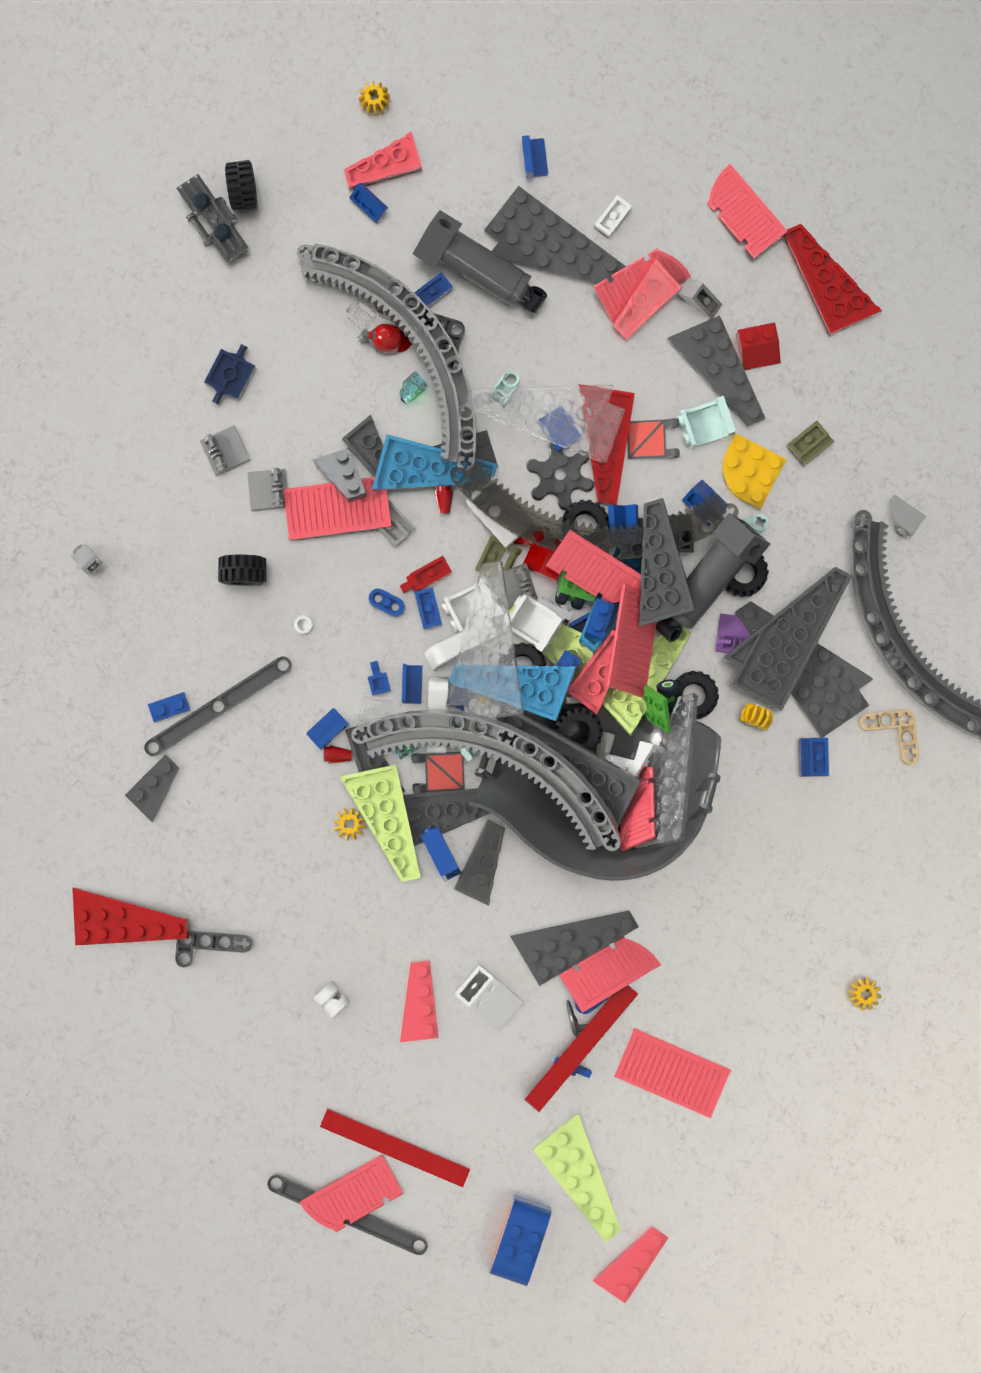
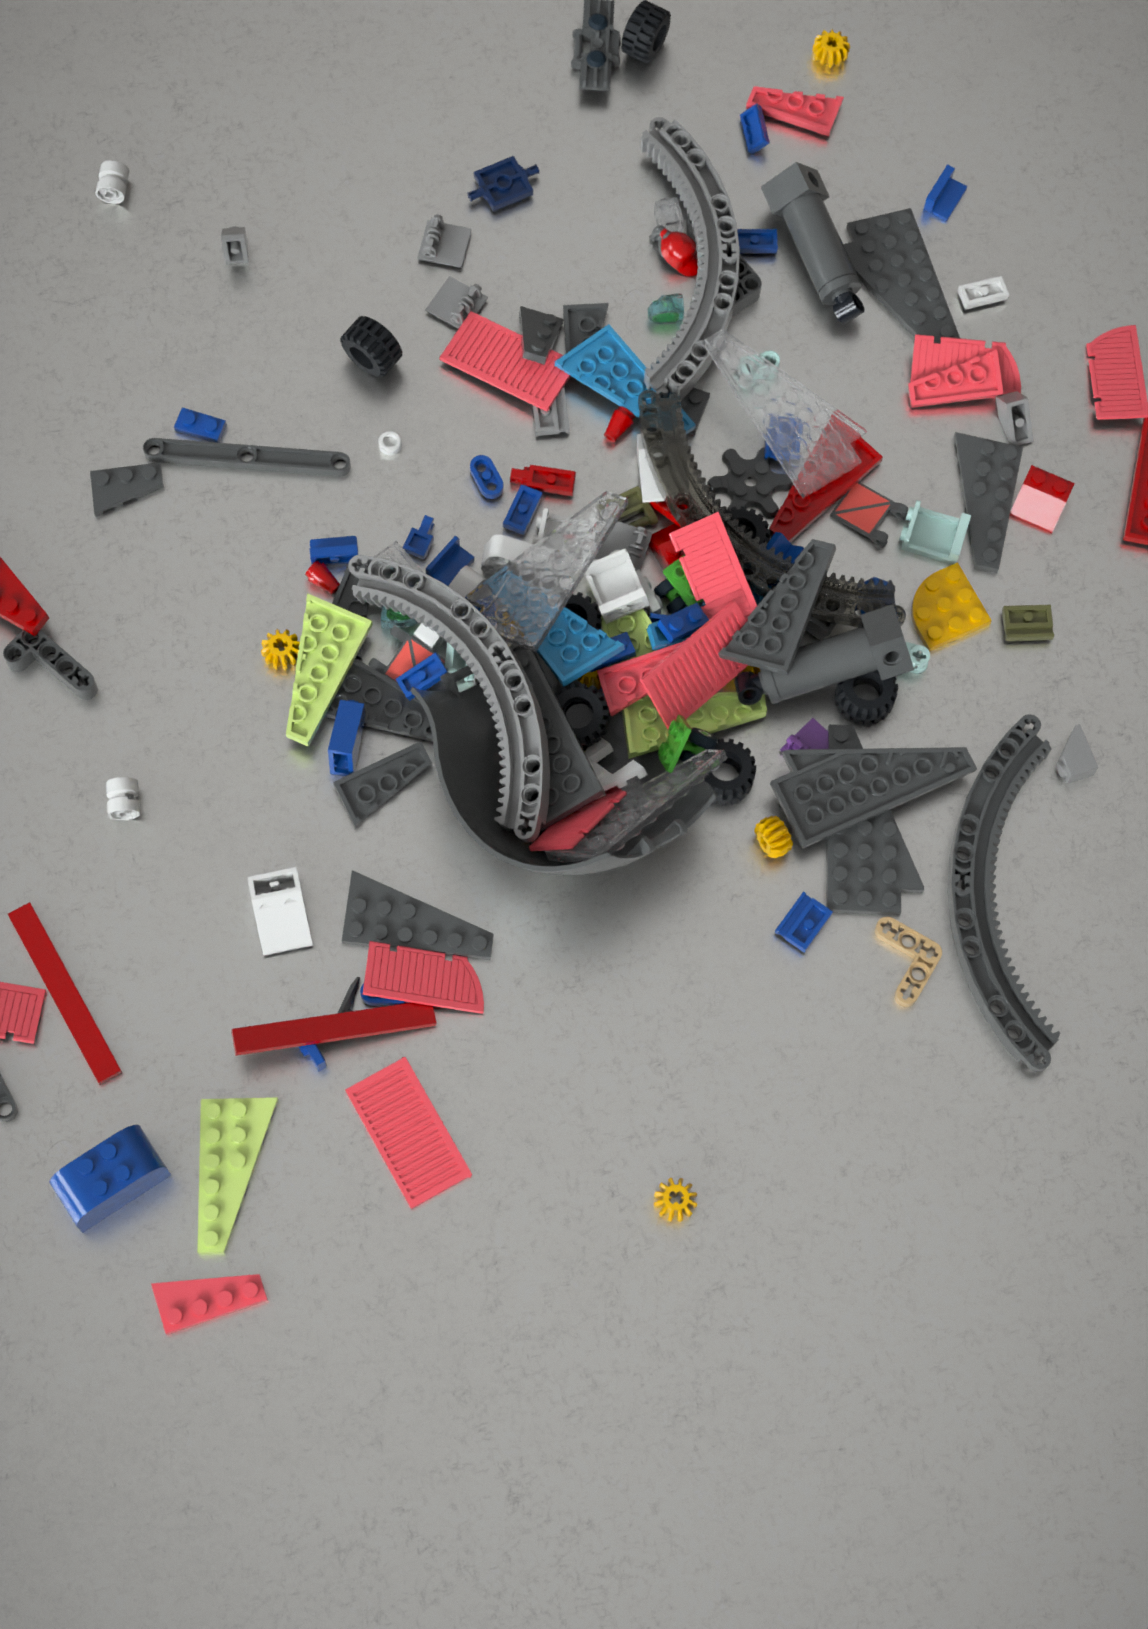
camera: 35 degrees right, 15 degrees down
coral wing [400,961,439,1042] -> none
none -> blue plate [396,652,449,701]

